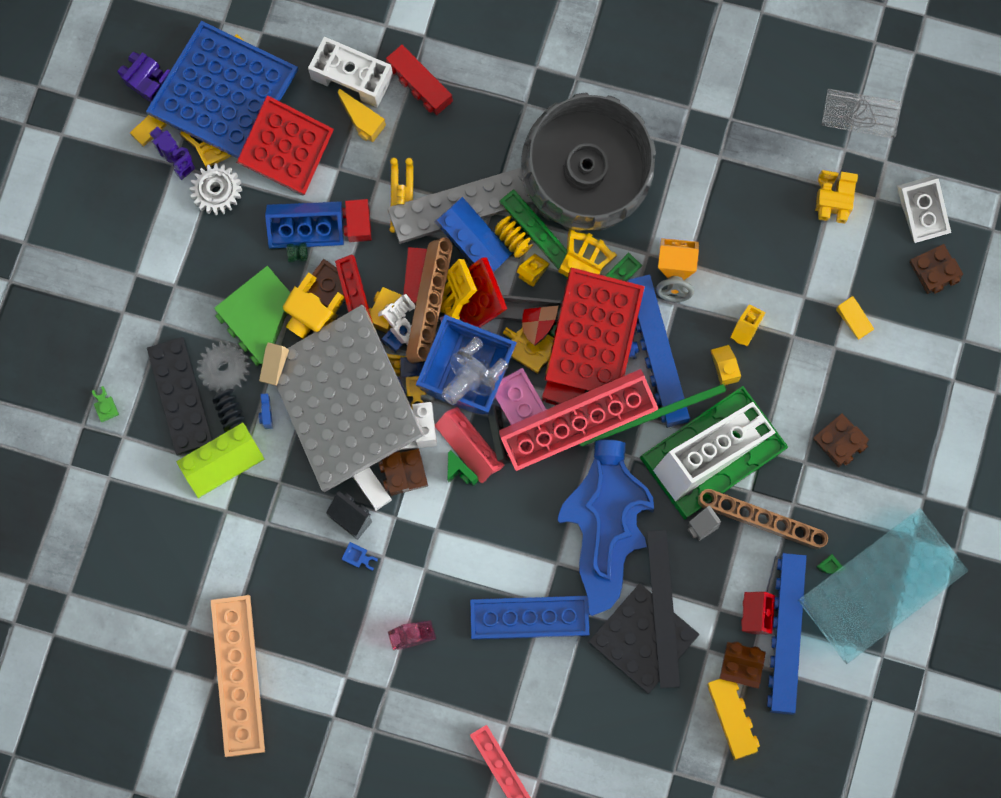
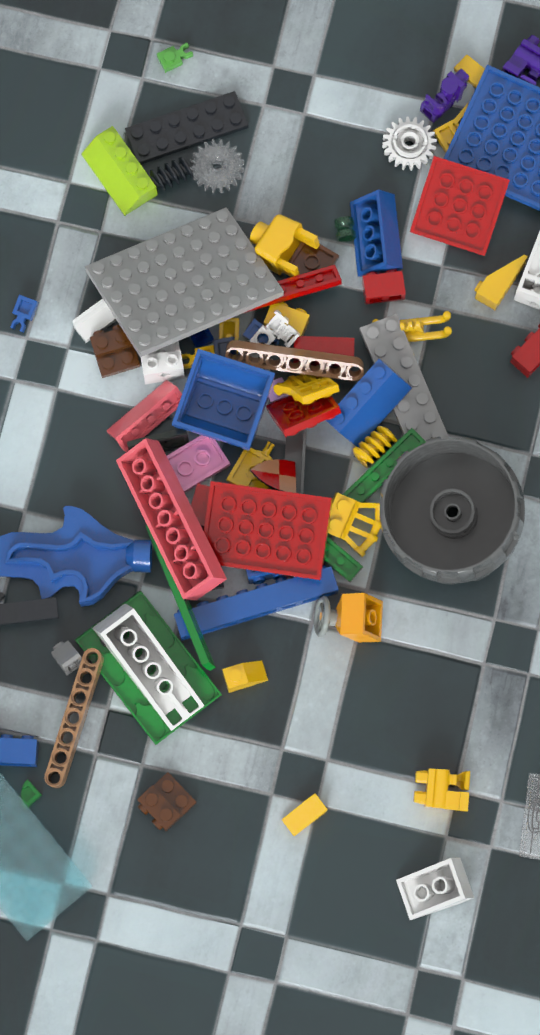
camera: 80 degrees right, 0 degrees up
bright green slope [214,266,290,366] -> none
tan slope [259,342,289,386] -> none
blue plate [259,393,273,429] -> none
black slope [326,491,372,540] -> none
clear piece [442,337,509,405] -> none
green slope [447,450,479,486] -> none
yellow slope [516,254,550,287] -> none
yellow slope [730,304,766,346] -> none
reddish brown plate [909,244,963,294] -> none

